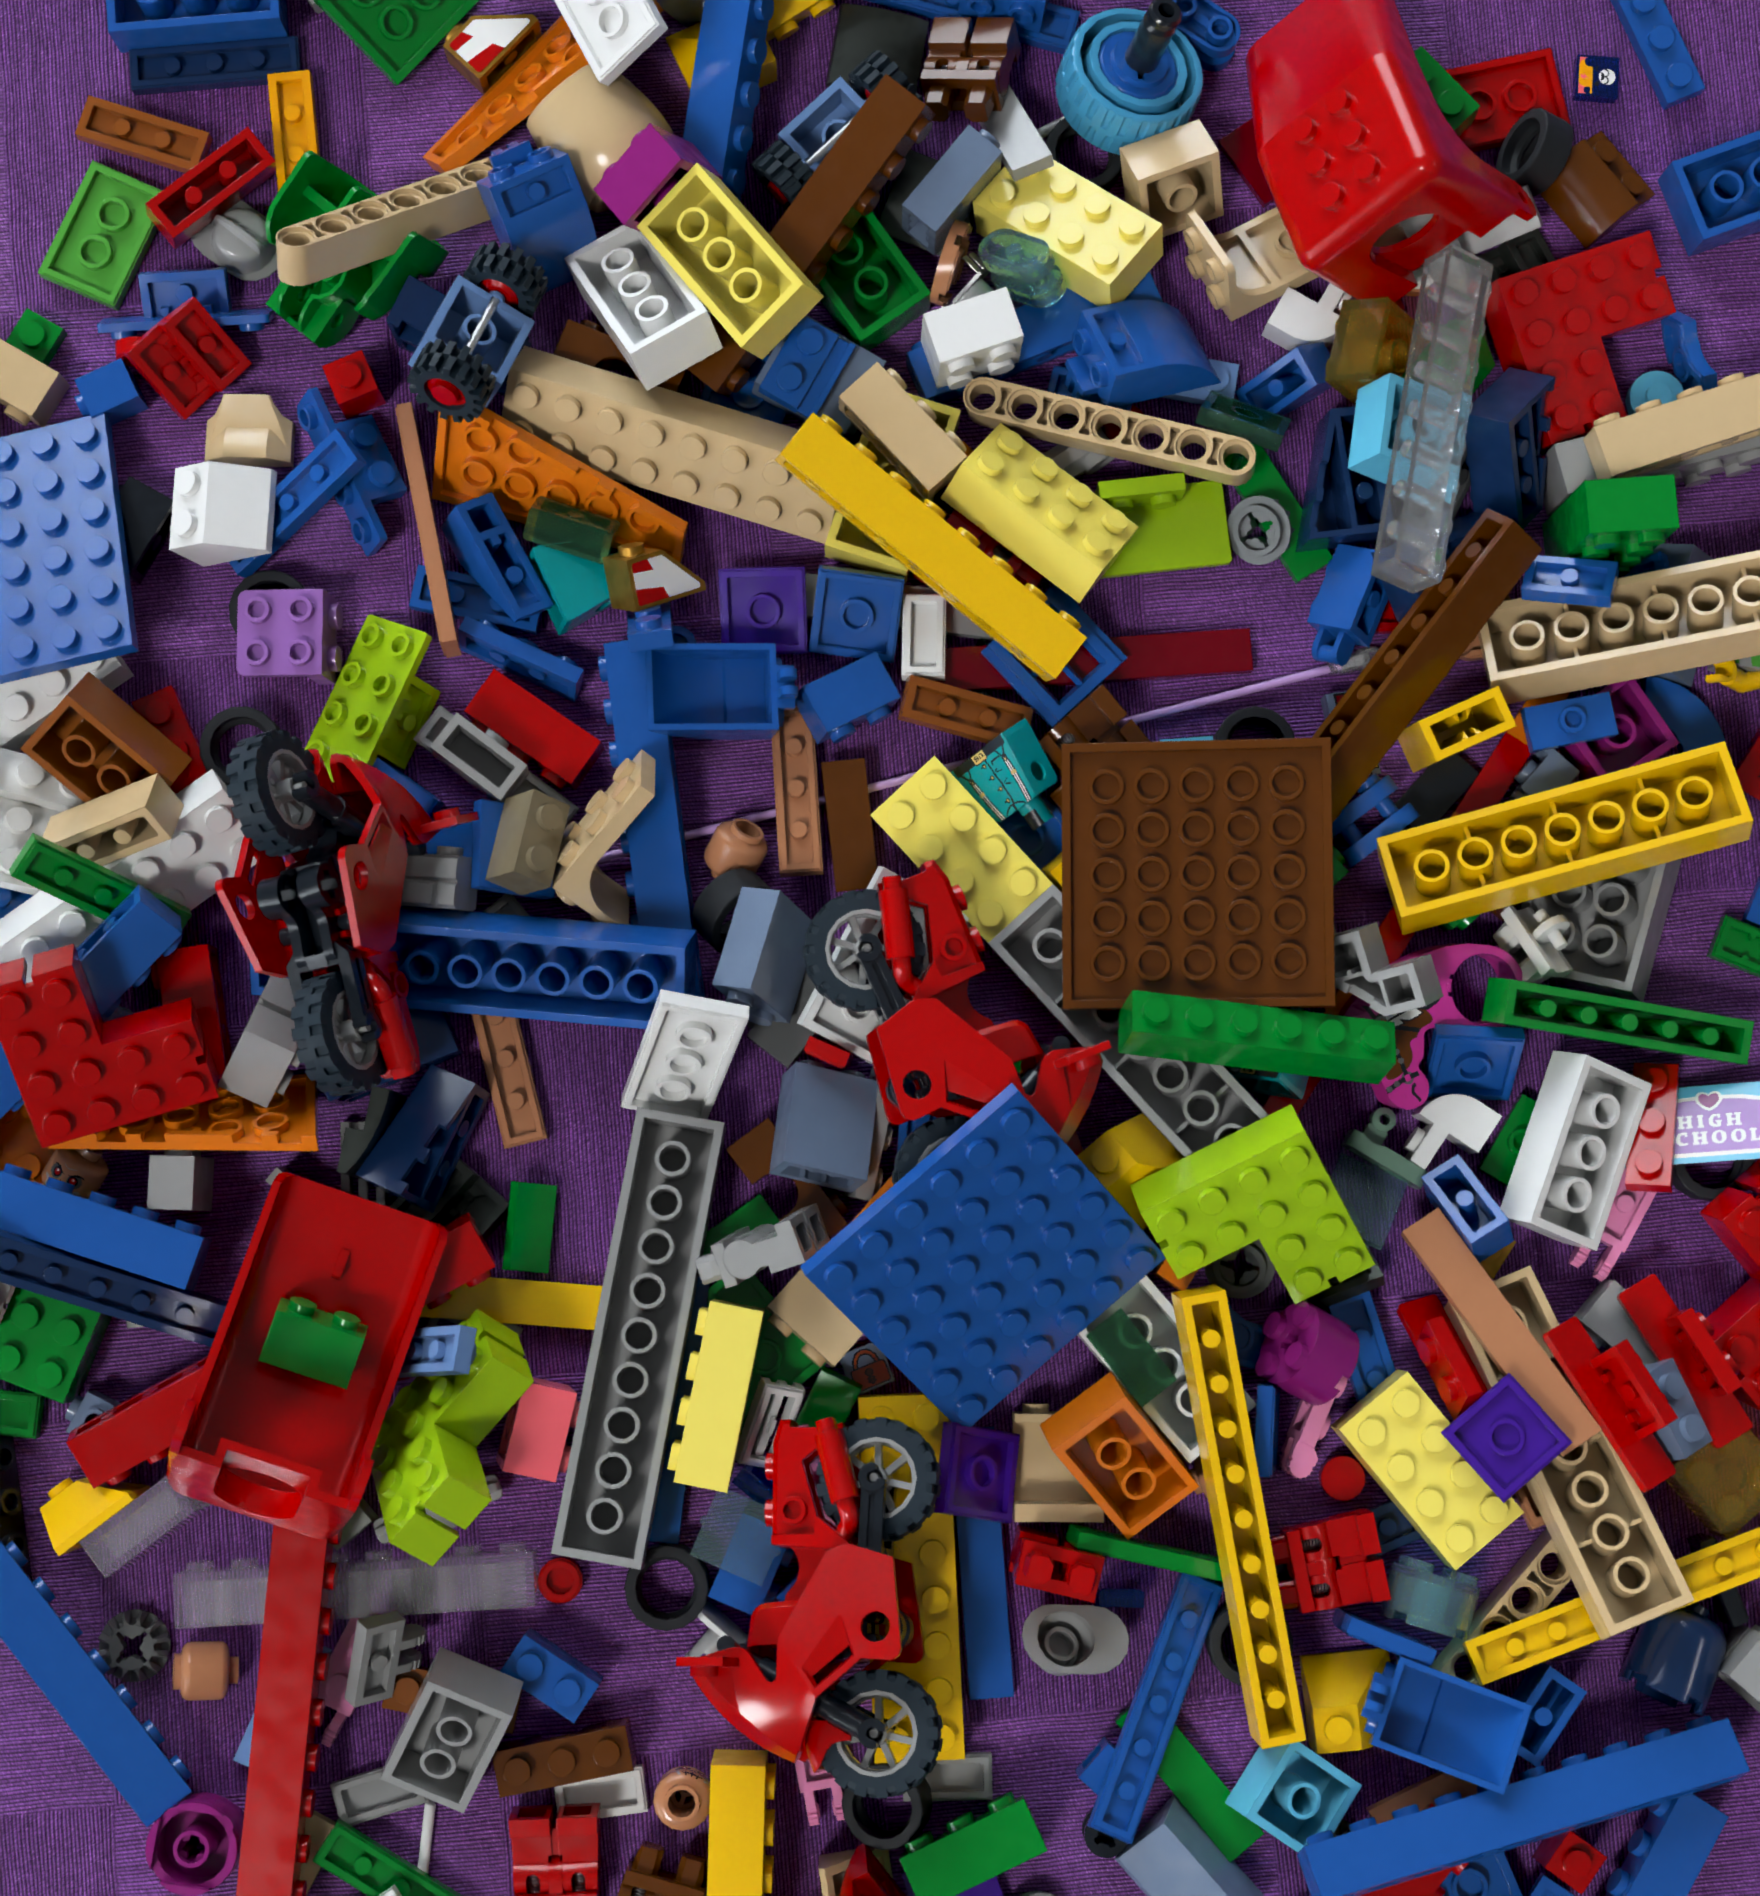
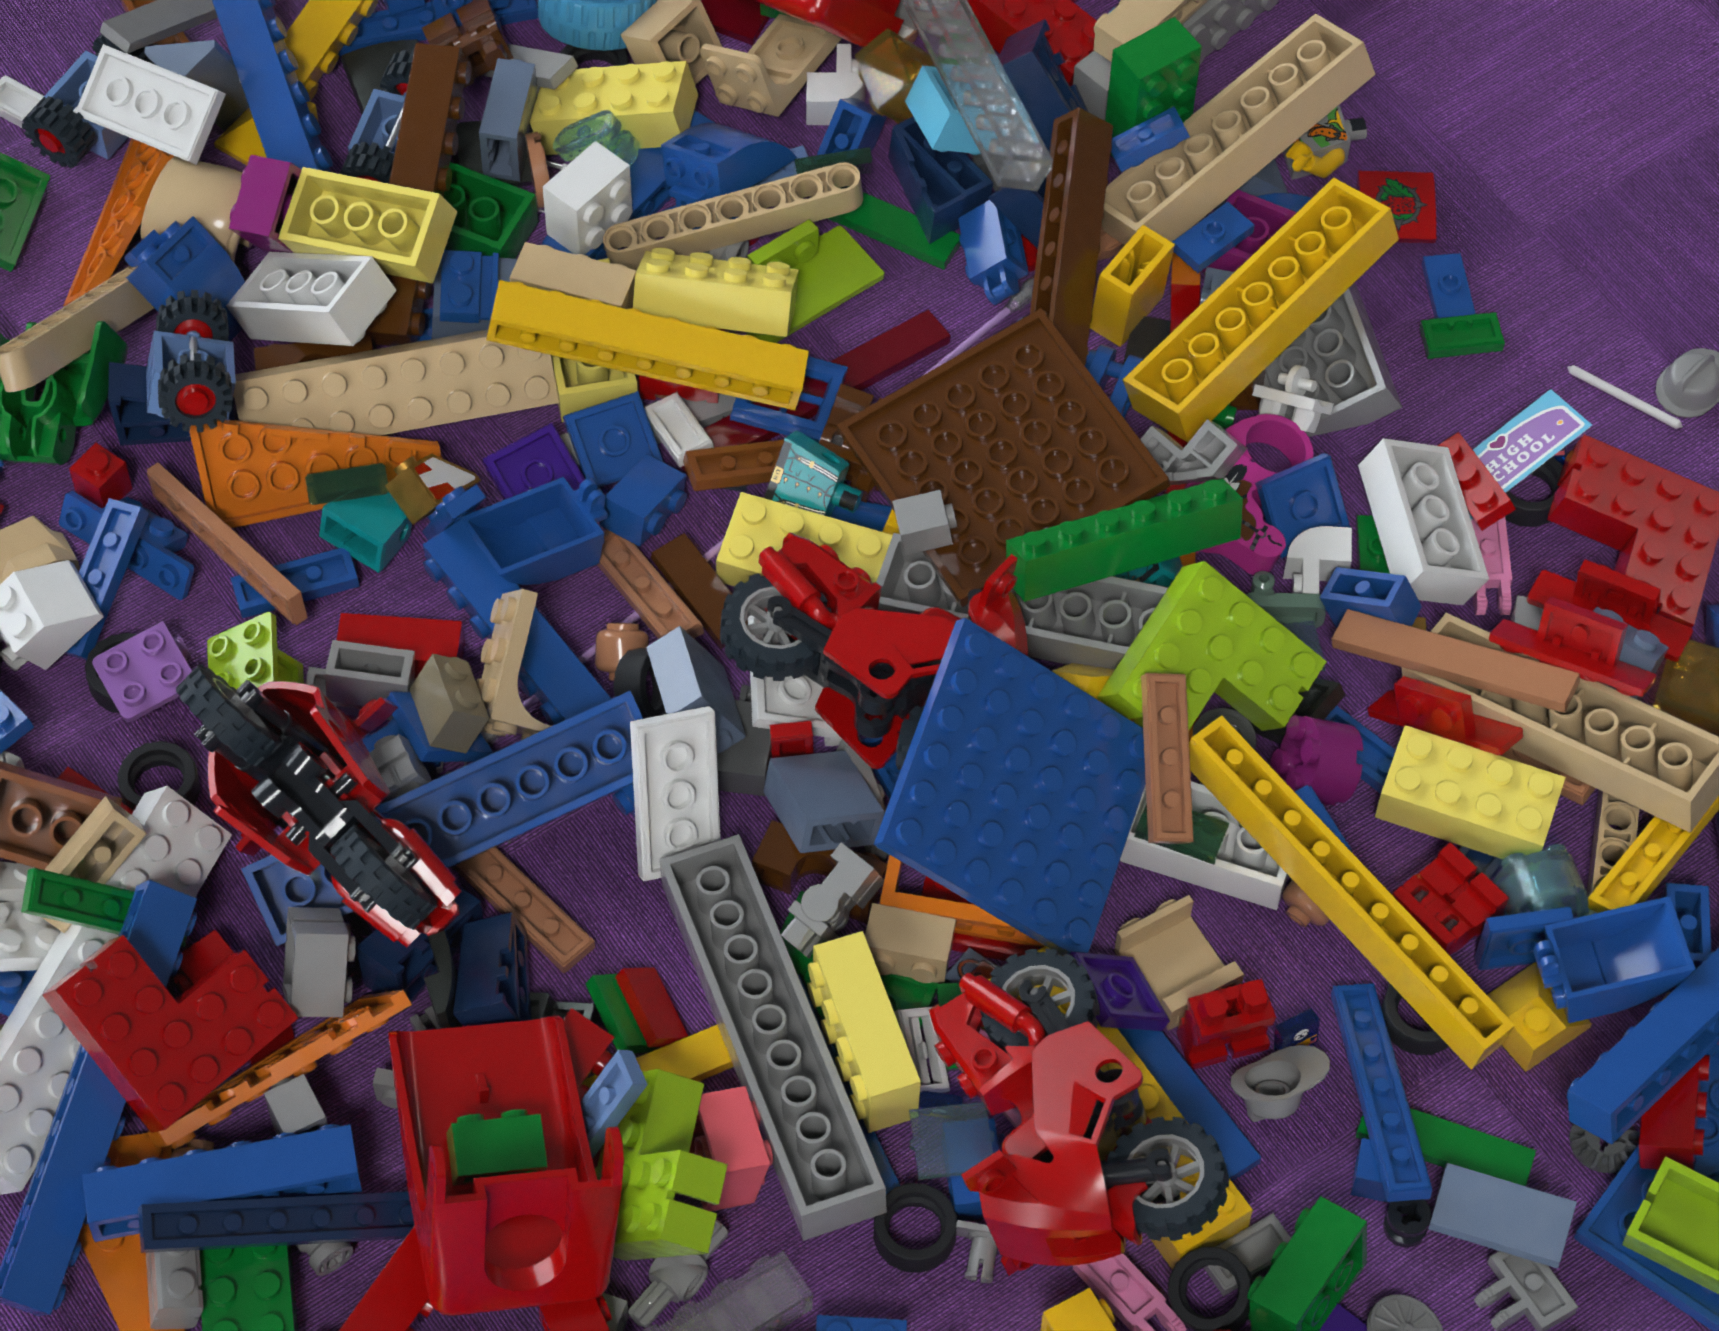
camera: 25 degrees left, 25 degrees down
blue slope [440,492,554,622] -> none
slope [443,14,542,95] -> none
blue plate [458,616,584,702] -> none
red tile [538,1557,584,1603] -> none
orange brick [1040,1371,1199,1540] -> none
green tile [1066,1523,1223,1582] -> none
medium azure brick [1225,1742,1362,1853] -> none
dark grey gear [1227,495,1295,565] -> none
bright pink hinge [1278,1376,1348,1479] -> none
red tile [1319,1455,1365,1501] -> none
dark purple tile [1441,1373,1573,1503] -> none
green brick [1482,977,1754,1065] -> none
none -> red tile [615,967,688,1047]
none -> light grey brick [892,490,957,555]
none -> nougat tile [1141,673,1194,844]

